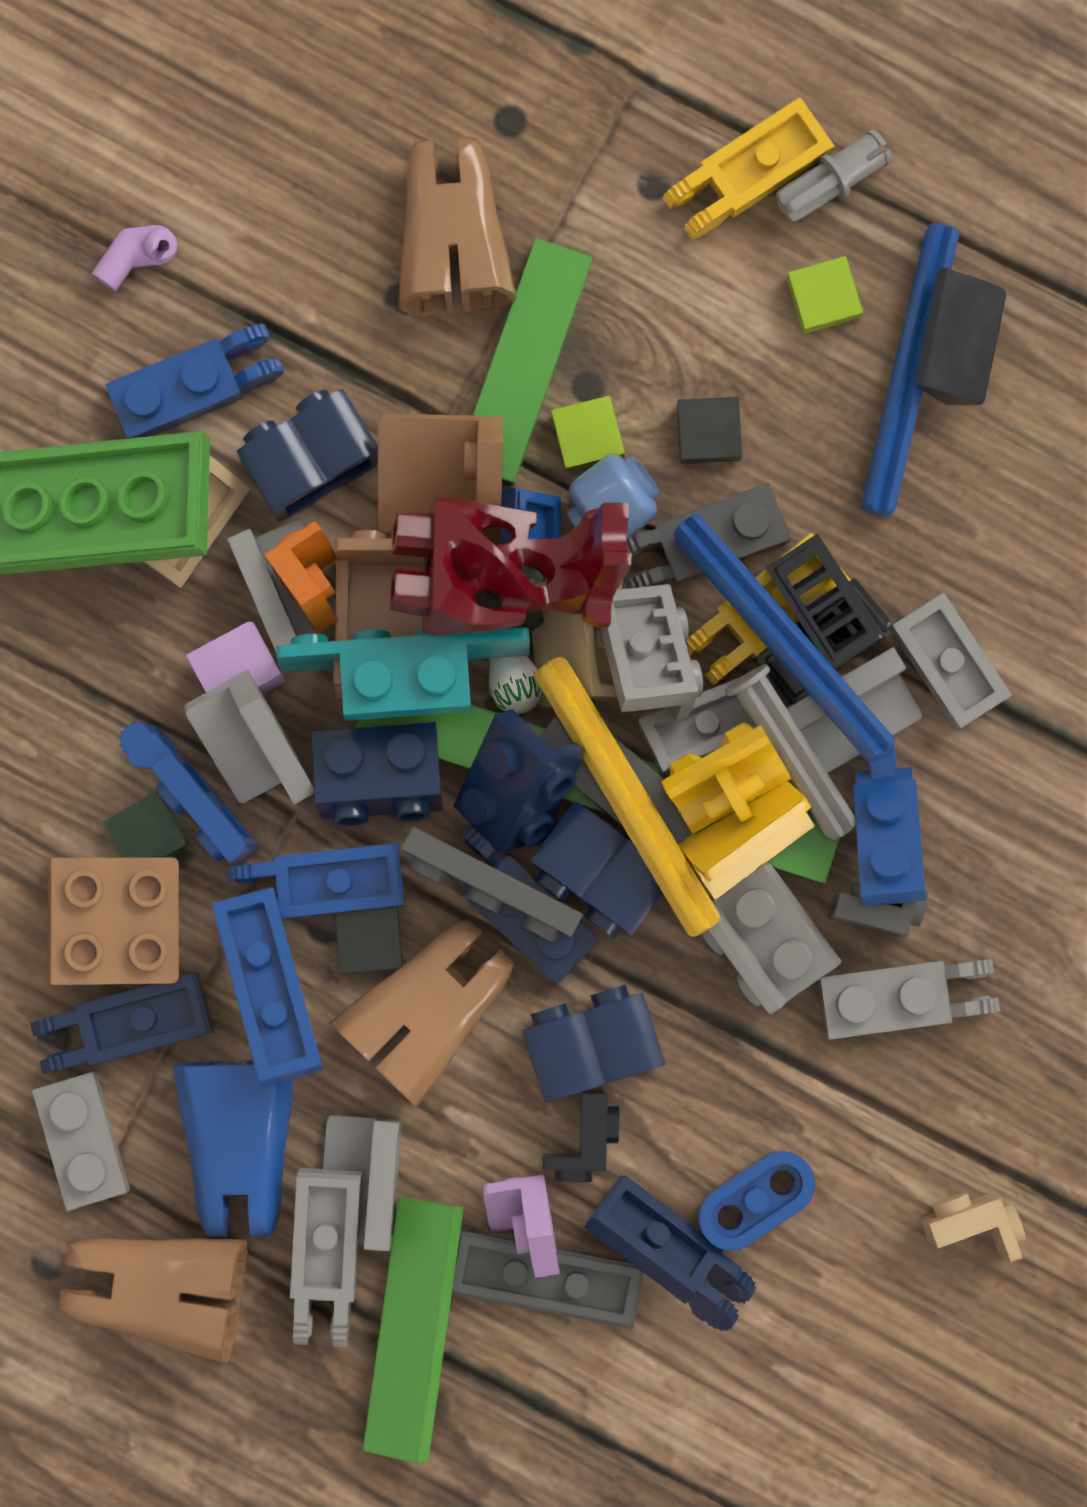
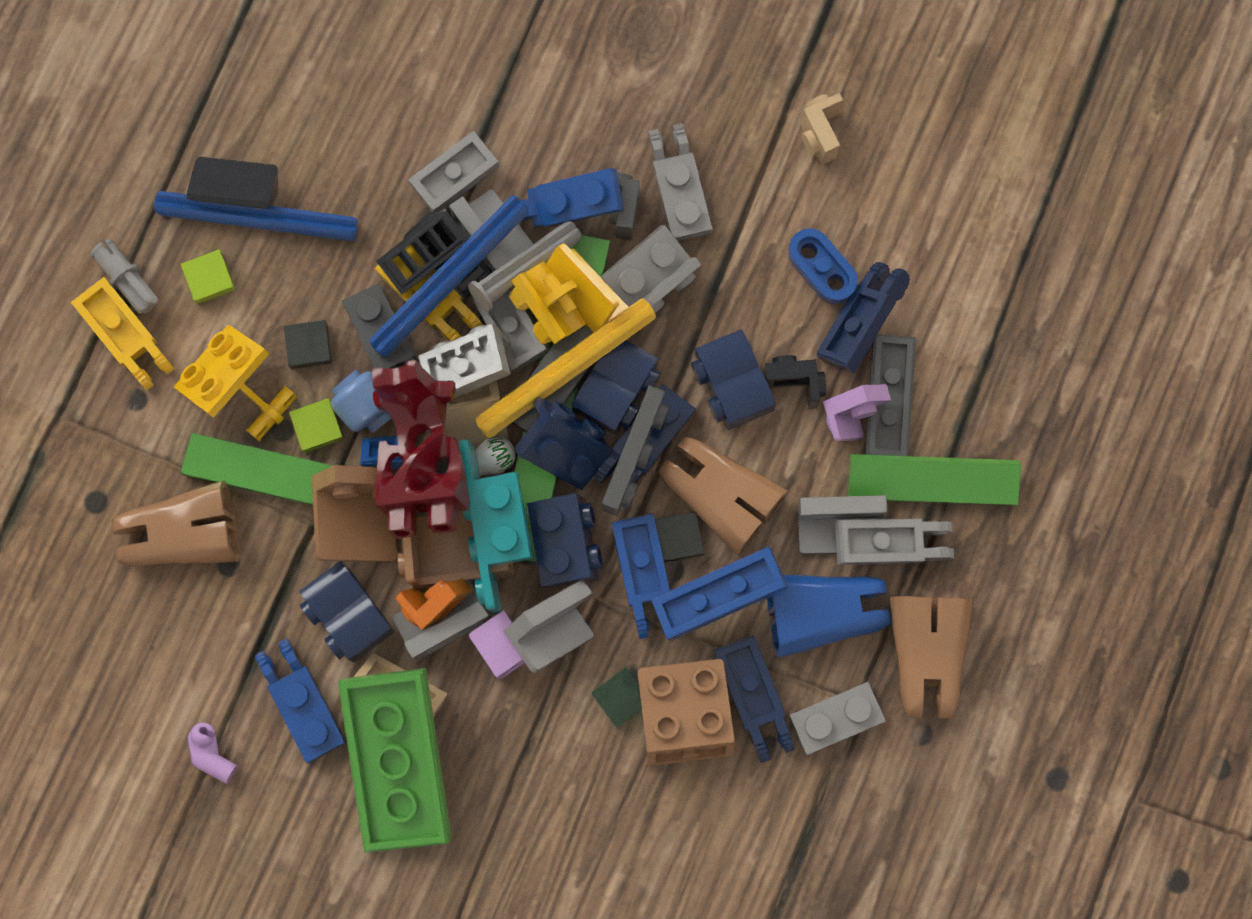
camera: 95 degrees left, 5 degrees down
blue hinge [118,721,259,863] -> none
none -> yellow plate [173,324,298,442]

